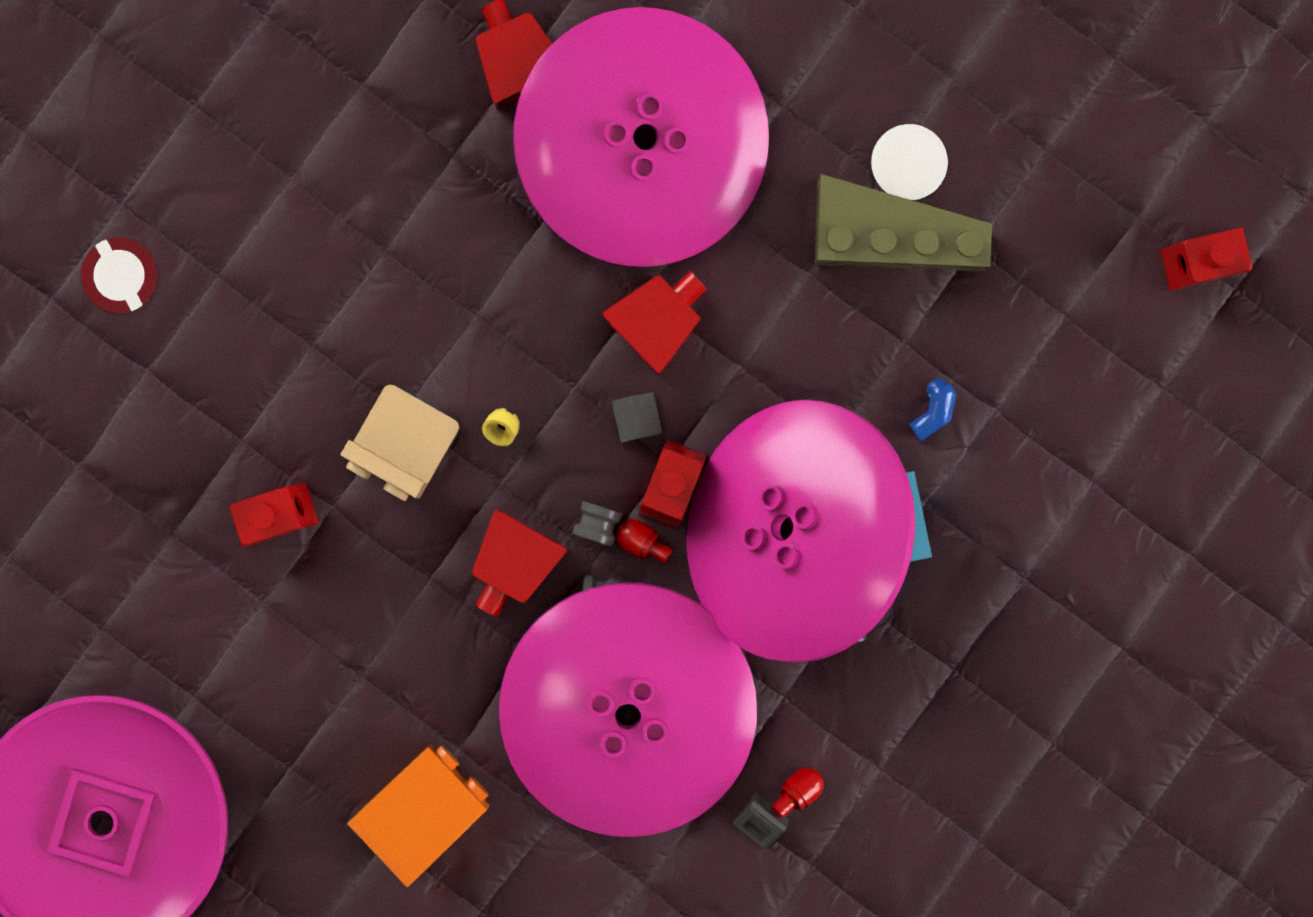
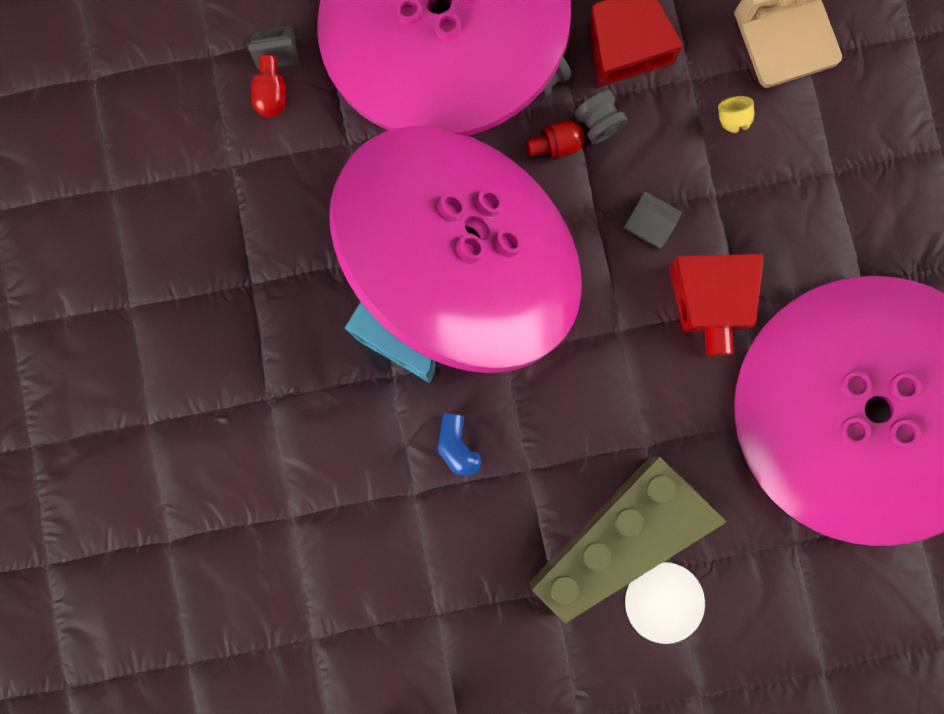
camera: 130 degrees right, 5 degrees down
red torso [638,439,707,530] -> none

